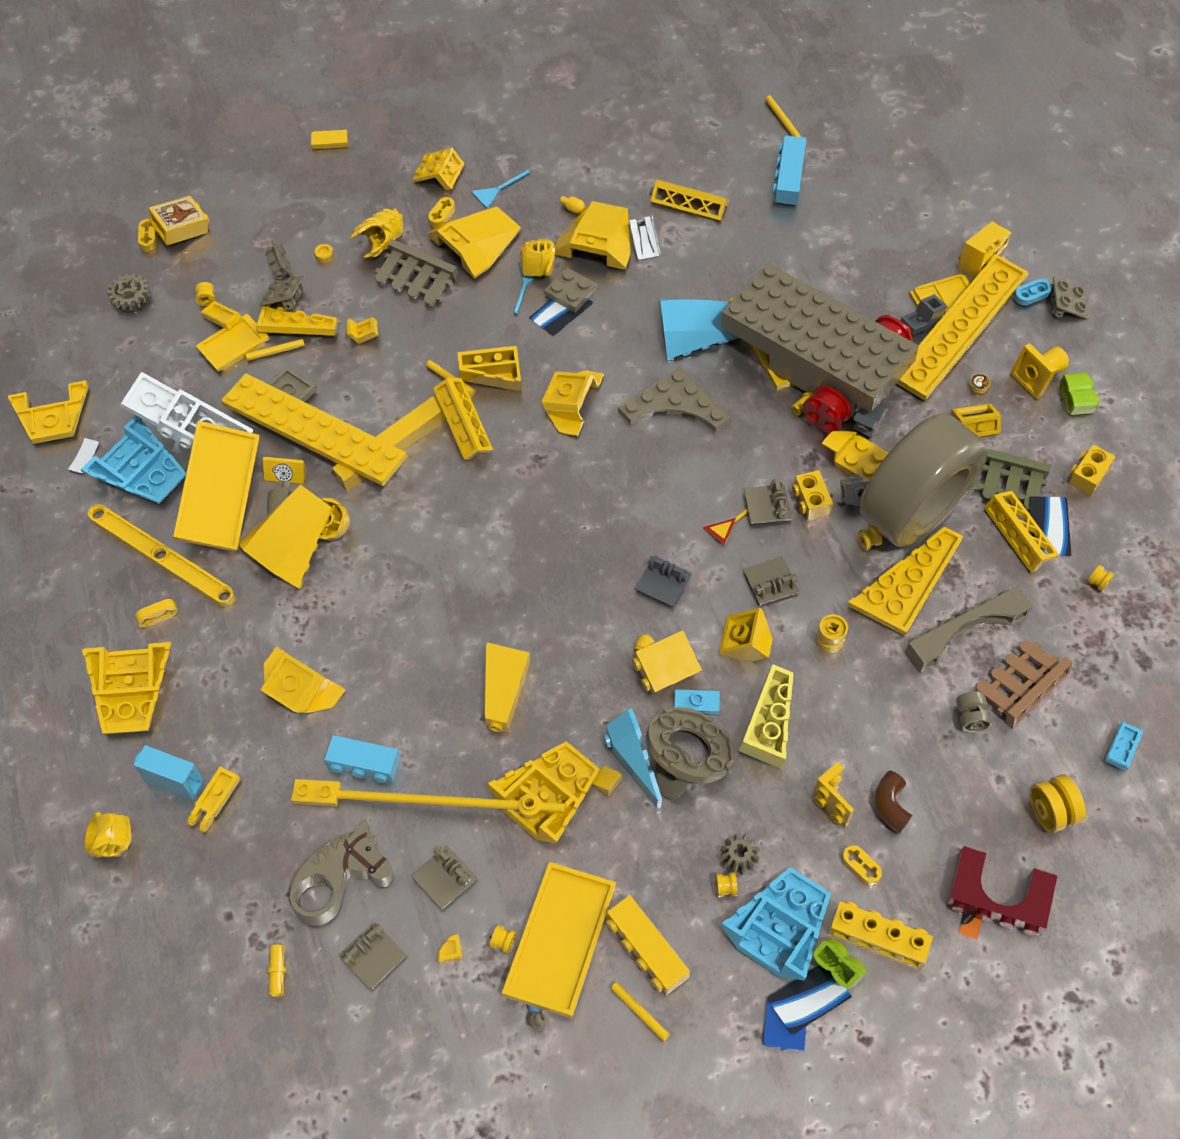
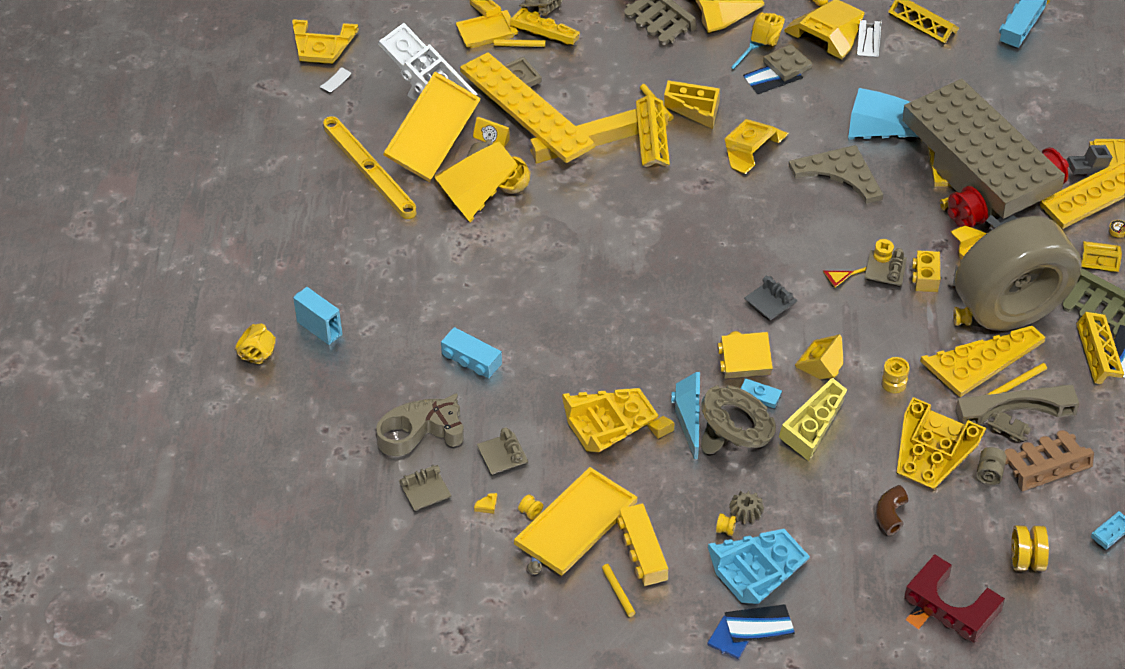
camera: 20 degrees right, 10 degrees down
medium azure wedge [81,415,186,504] -> none
yellow wedge [82,642,171,734] -> none
yellow beam [135,599,178,628] -> none
yellow hinge [187,767,241,832] -> none
yellow piece [260,647,345,714] -> none
yellow pin [267,945,286,997] -> none
yellow bar [291,779,566,819] -> none
yellow bracket [346,317,378,344] -> none
yellow slope [485,642,531,732] -> none
dark tan hinge [743,556,799,605] -> none
yellow bracket [812,762,854,828] -> none
lime brick [813,938,867,989] -> none
yellow brick [828,901,933,970] -> none
yellow beam [842,845,882,886] -> none
none -> yellow wheel [873,239,894,263]
none -> yellow wedge [897,397,986,490]
none -> yellow bar [987,363,1047,395]
none -> dark tan hinge [988,410,1031,442]

